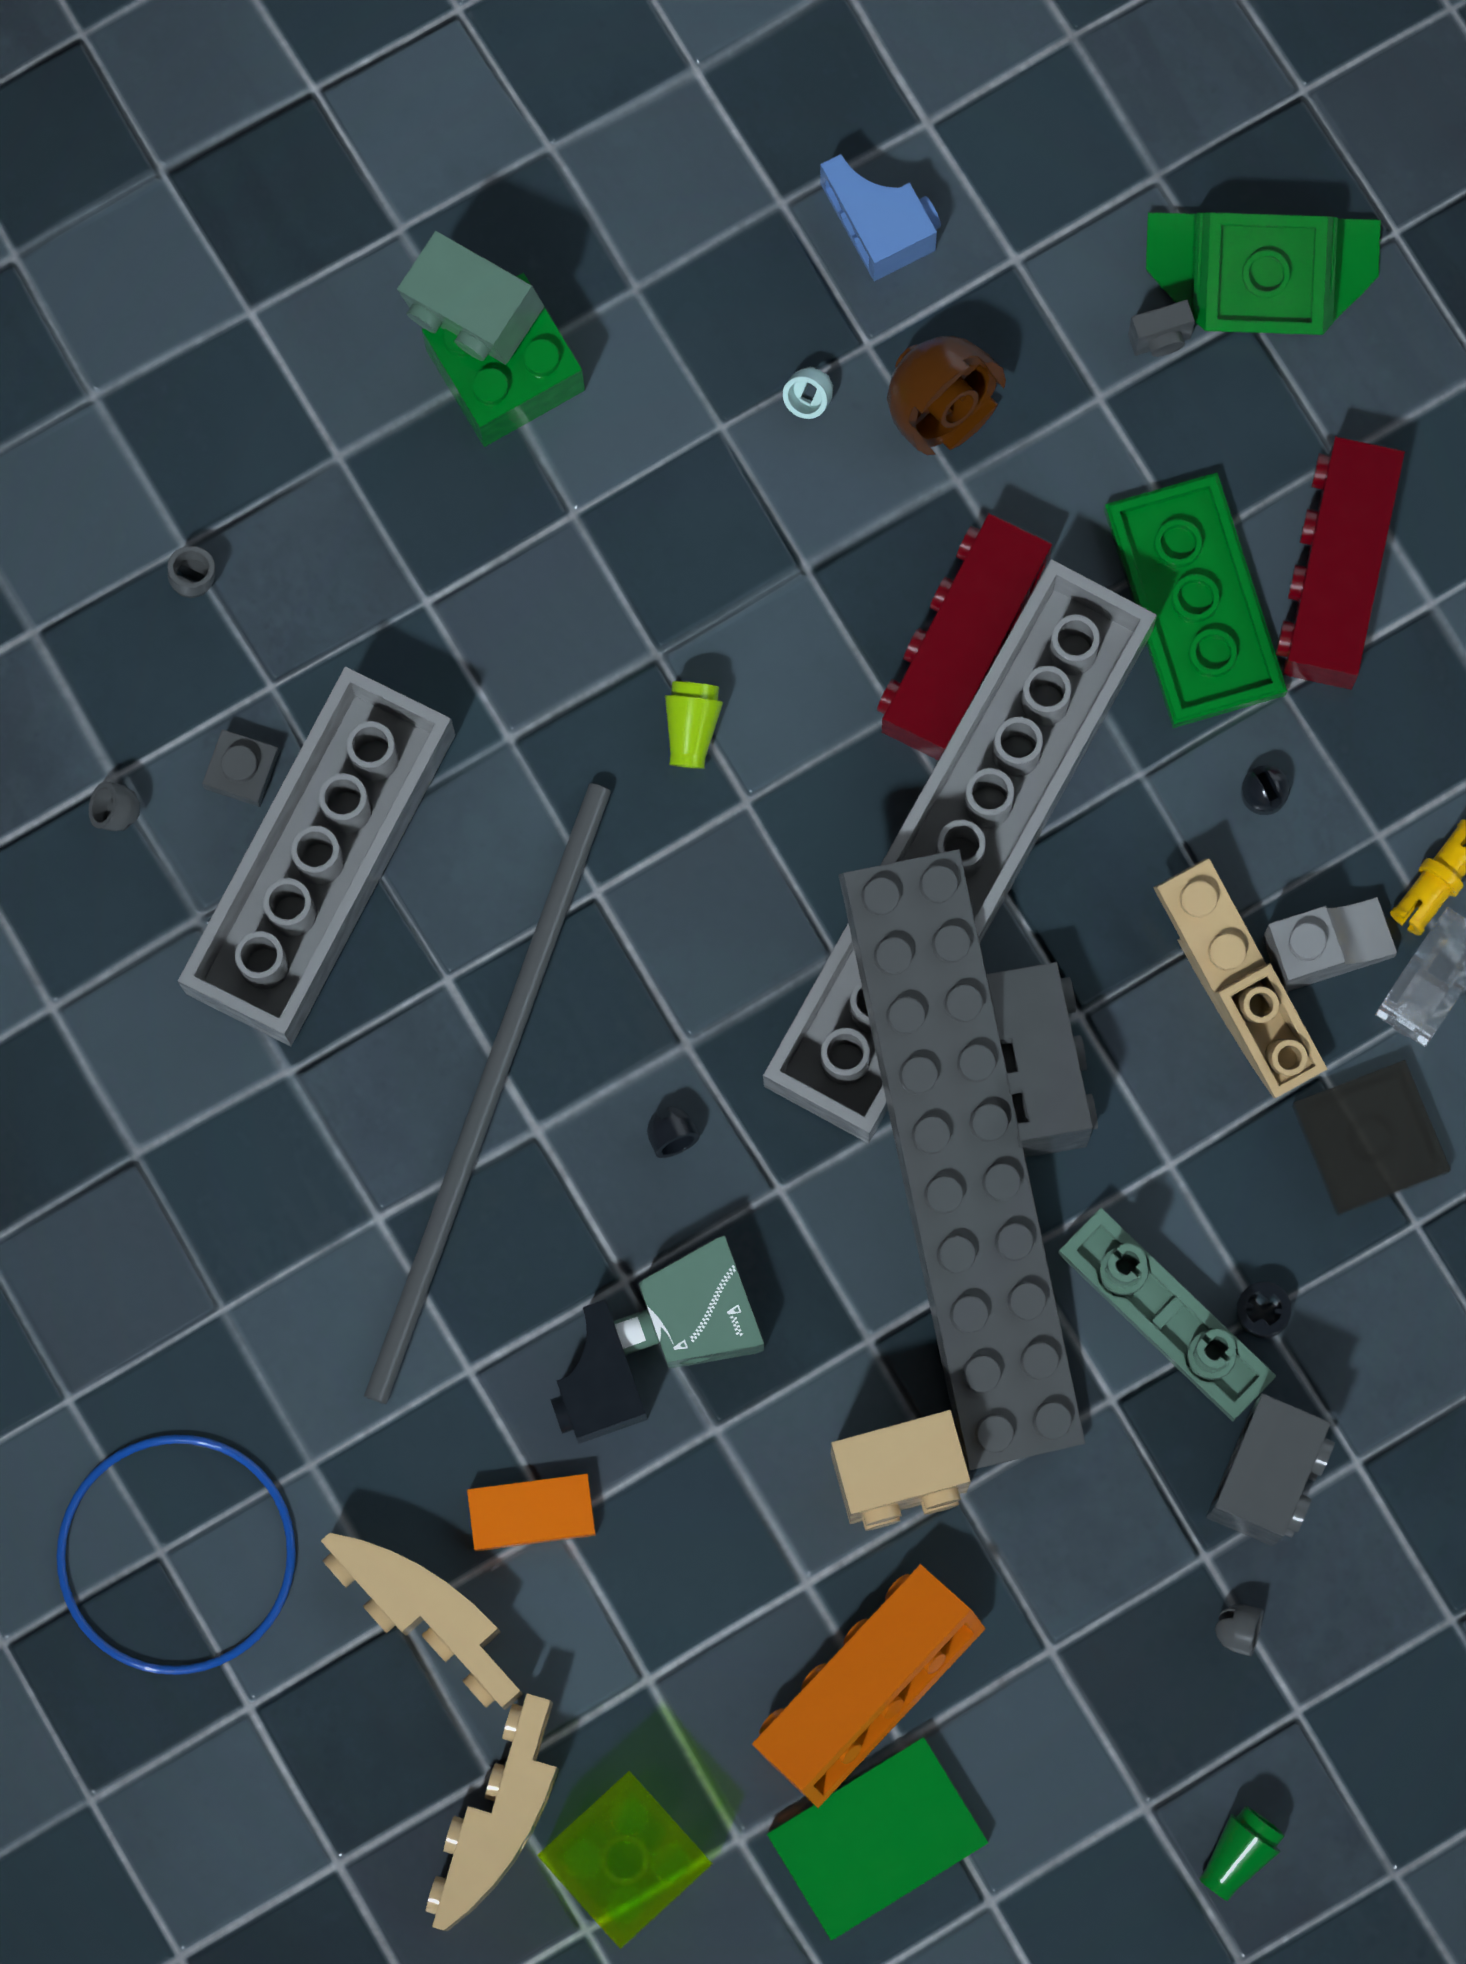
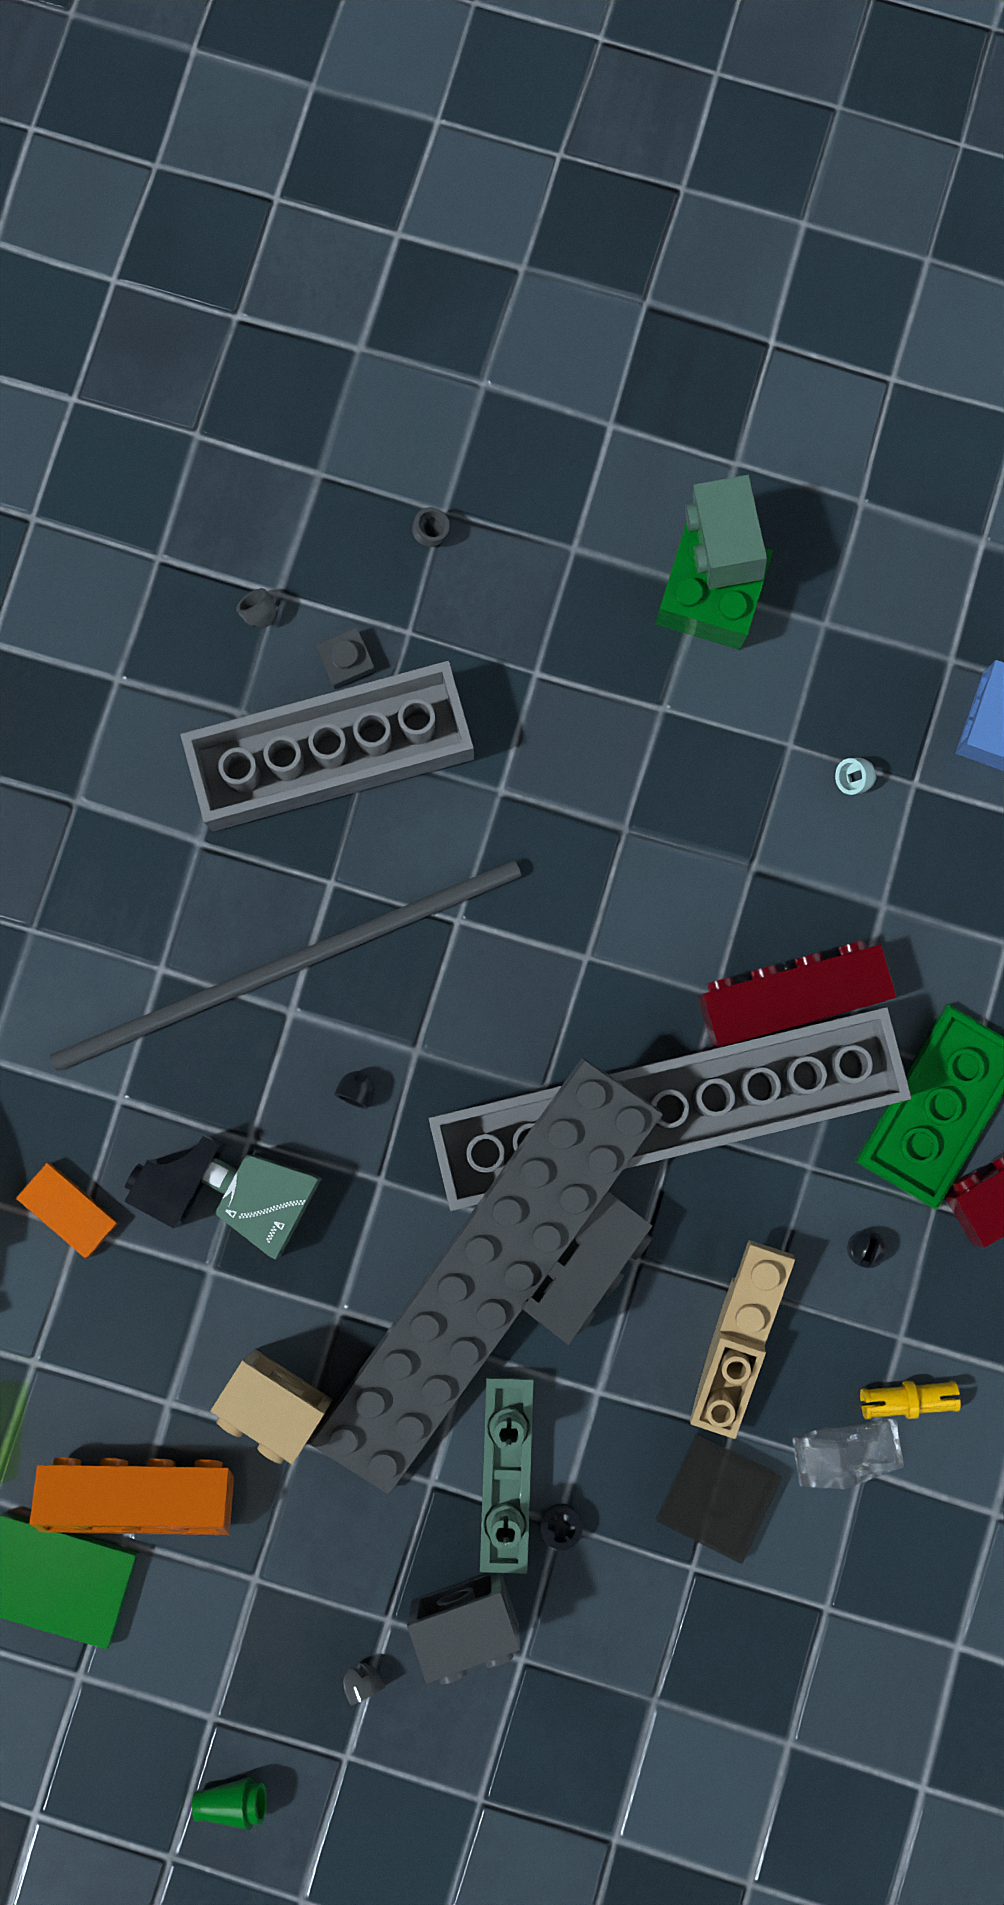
camera: 40 degrees right, 5 degrees up
lime cone [665,681,724,769] -> none
reddish brown cylinder [887,336,1006,455] -> none
light grey arch [1263,897,1397,992] -> none

